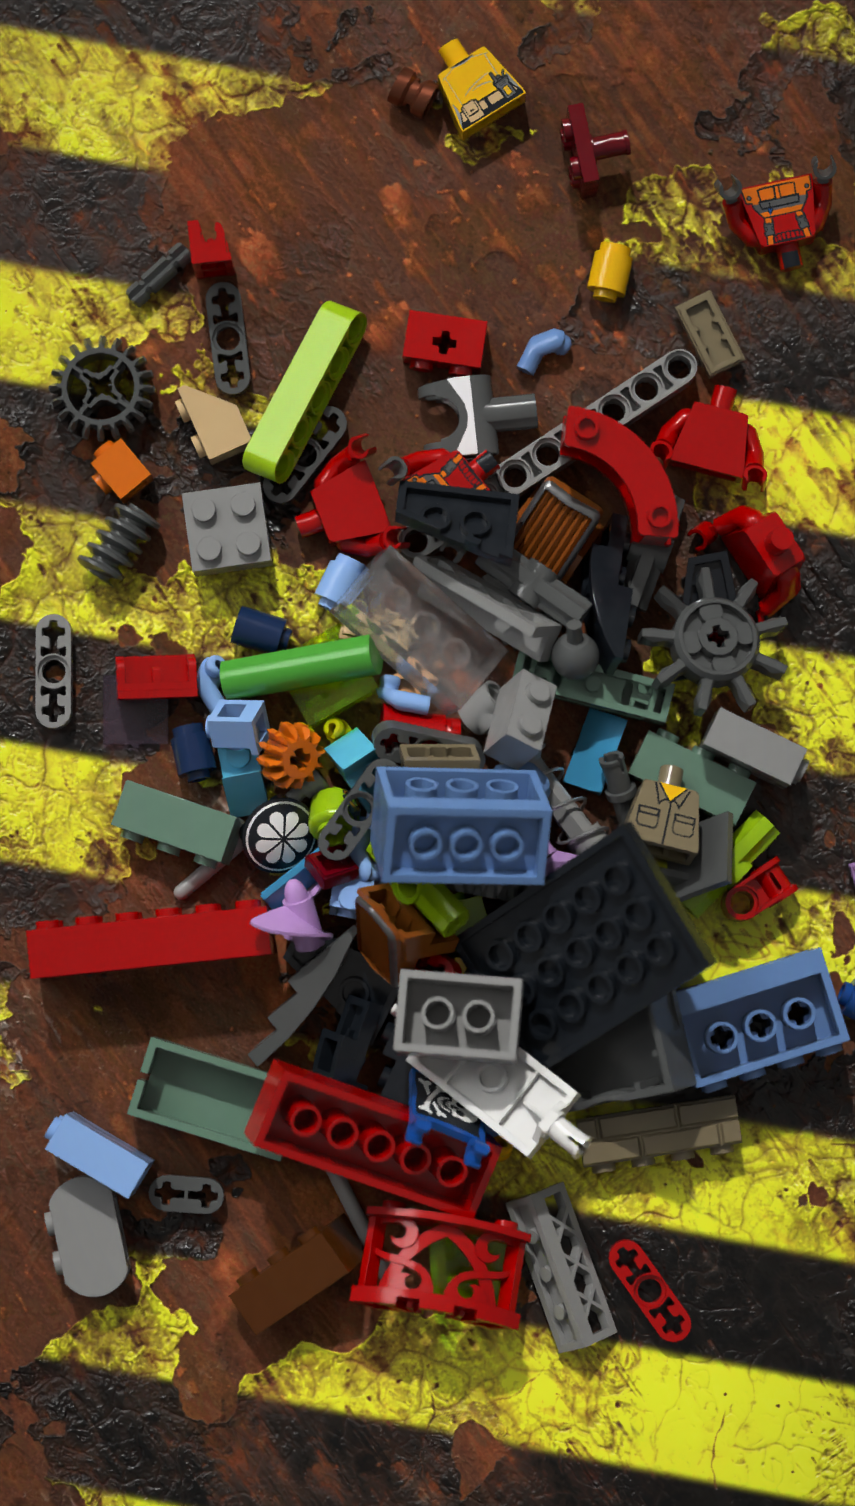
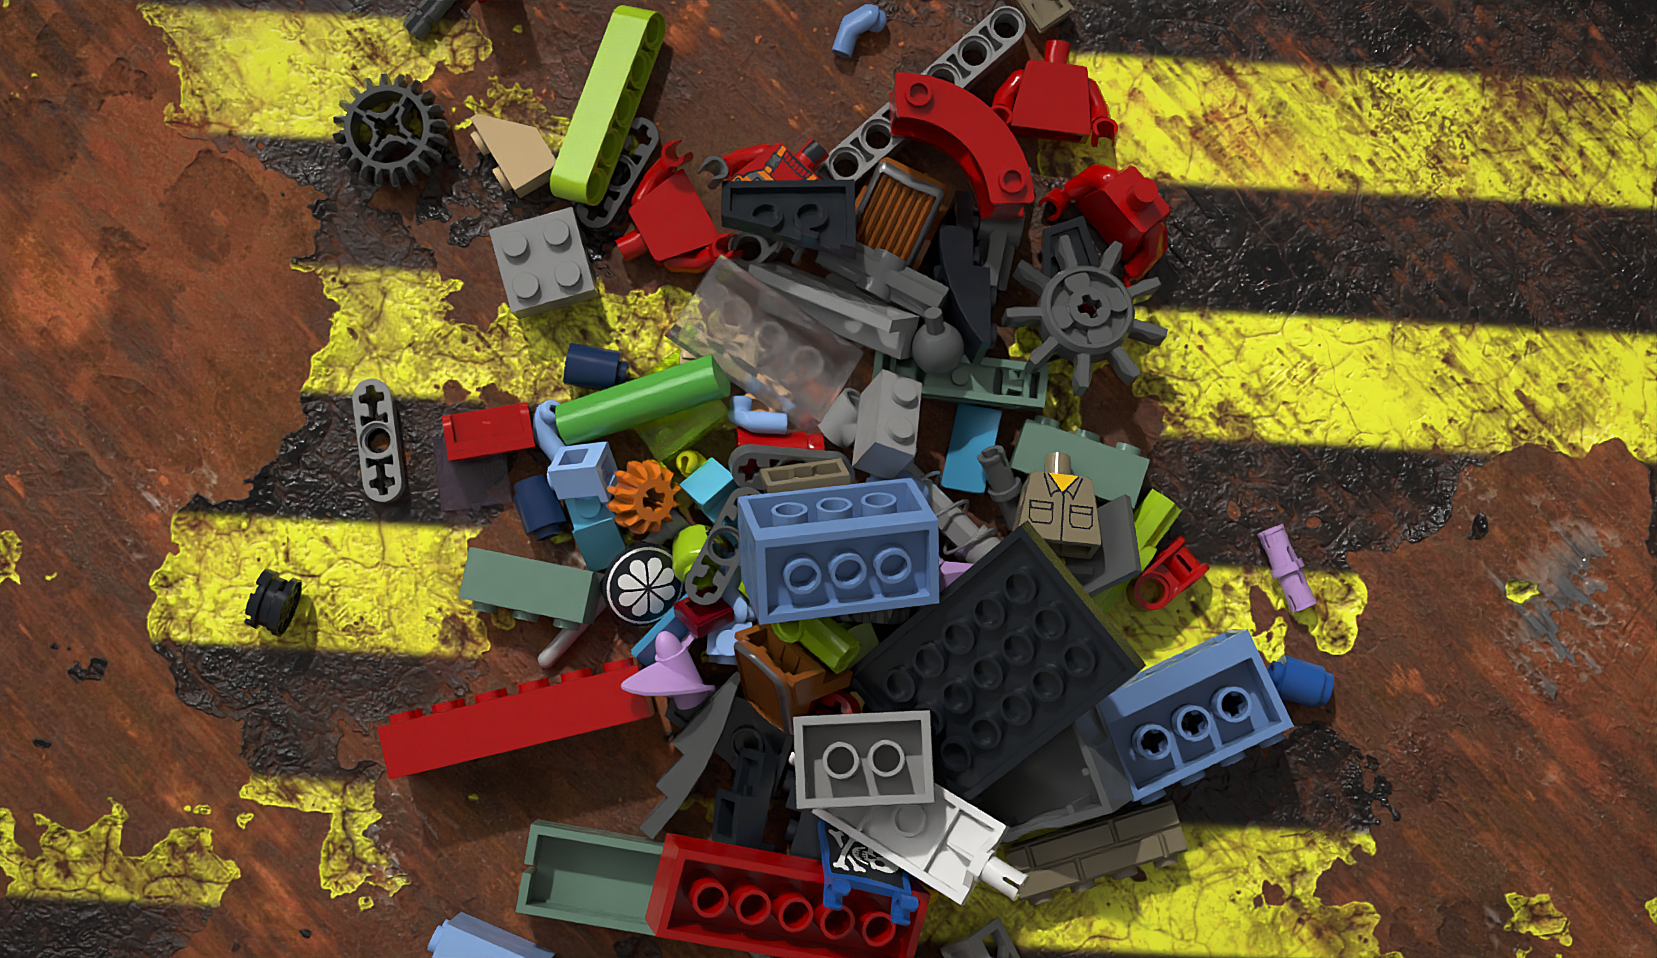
camera: 15 degrees left, 0 degrees up
dark grey piece [77,501,161,588] -> none
orange brick [91,438,154,504] -> none
dark grey beam [206,282,251,397] -> none
light blue brick [314,553,367,615] -> none
red brick [402,310,488,377] -> none
dark grey connector [417,375,538,460] -> none
light grey brick [699,707,810,789] -> none

